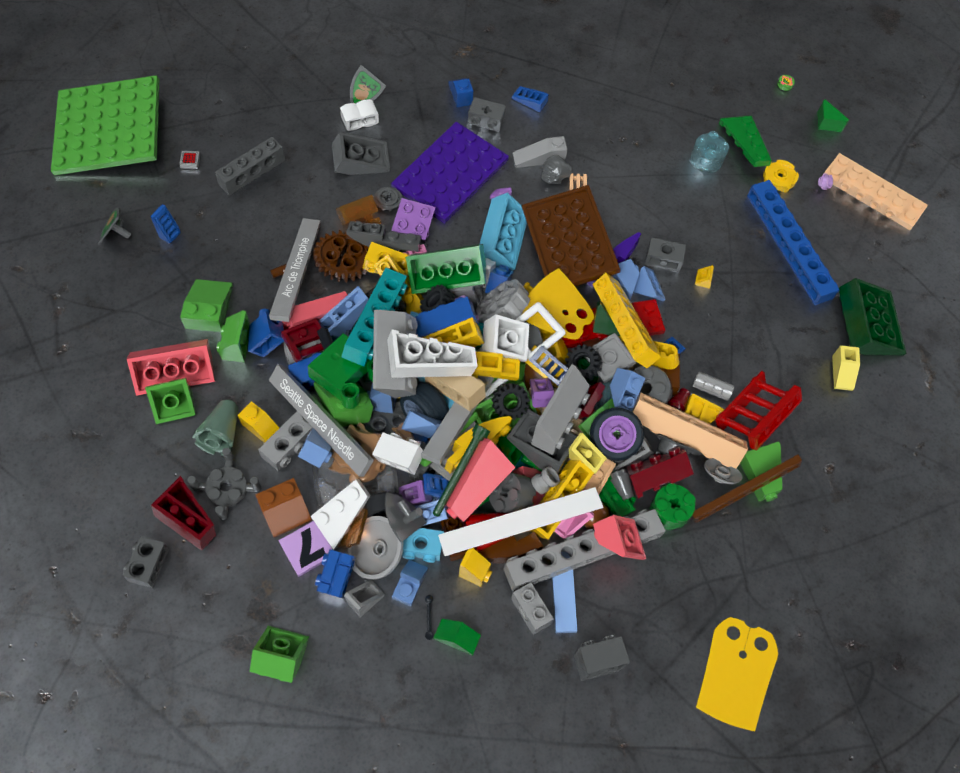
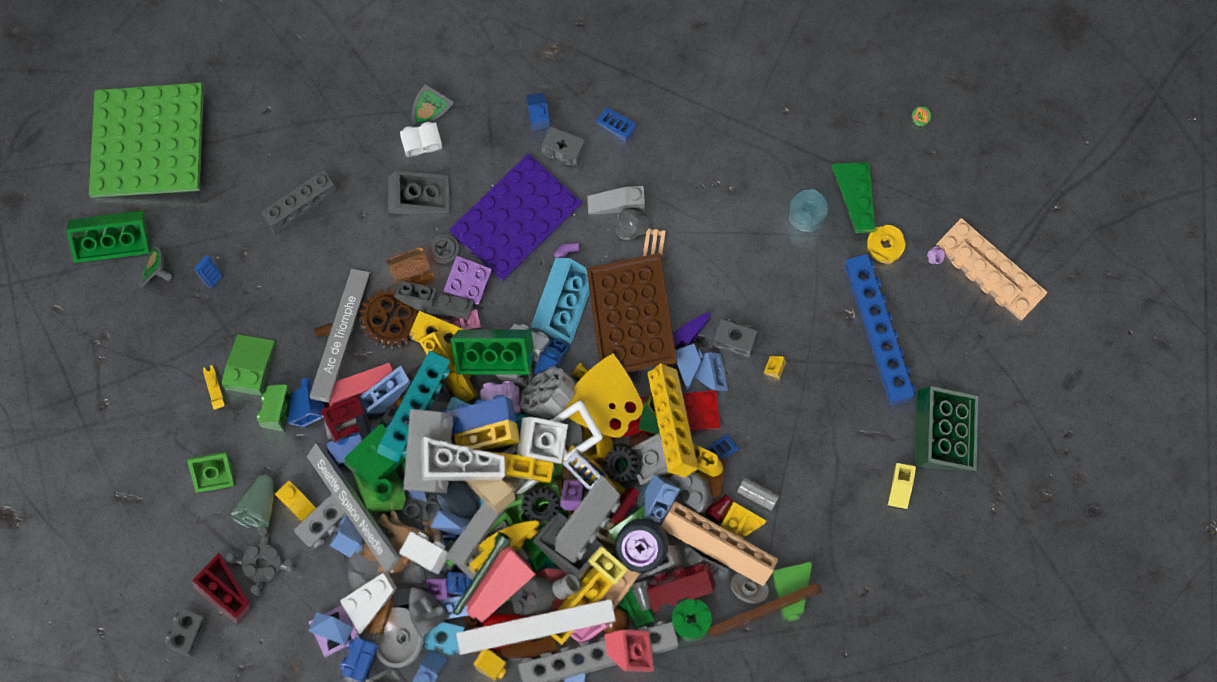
camera: 15 degrees right, 10 degrees up
coral slope [127,339,215,396] -> none
tile [179,151,200,169] -> none
dark orange slope [255,478,312,538] -> none
black tyre [420,284,456,312] -> none
red fence [715,371,802,451] -> none
green slope [817,99,849,132] -> none
none -> green slope [66,210,150,263]
none -> yellow piece [203,365,225,409]
none -> medium blue slope [309,612,353,646]

